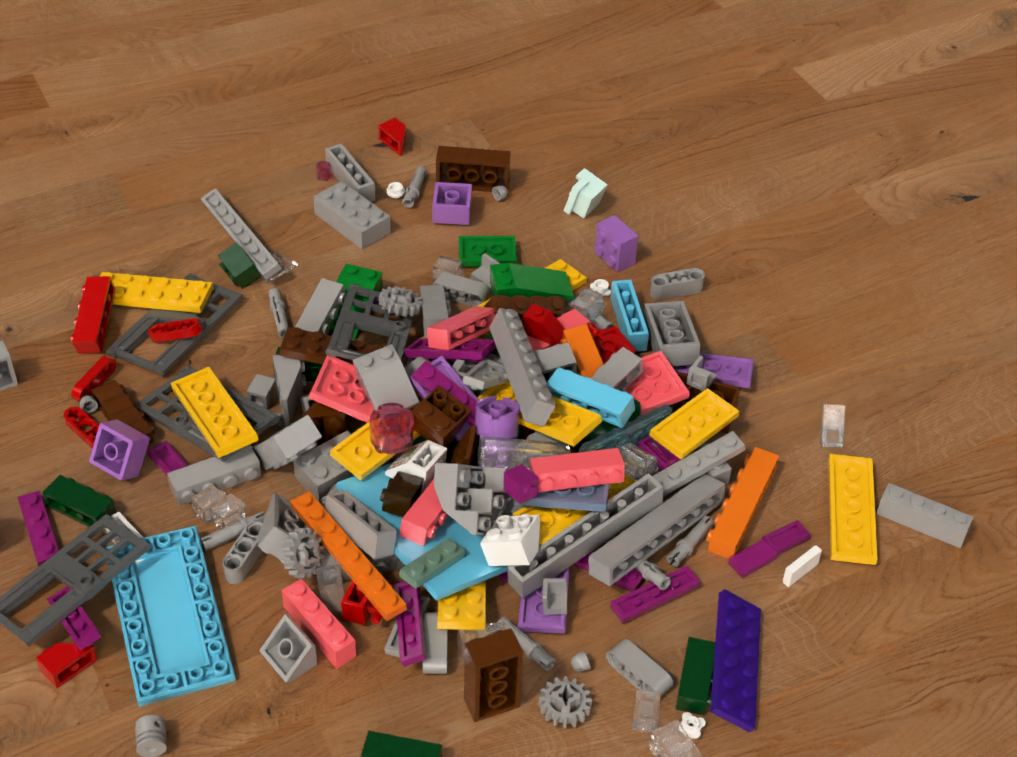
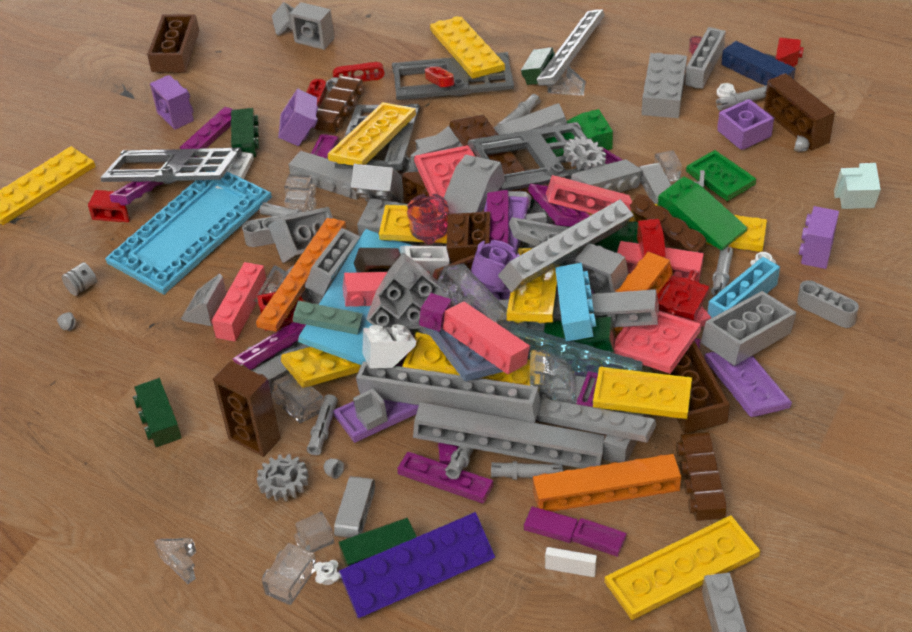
camera: 60 degrees right, 0 degrees up
red brick [71,276,116,354] -> none
light grey gear [282,528,324,578] -> none
clear brick [572,288,605,323] -> none
light grey panel [687,355,716,391] -> none
clear slope [819,404,845,447] -> none
none -> reddish brown brick [676,432,727,521]
none -> dark blue brick [721,41,796,86]

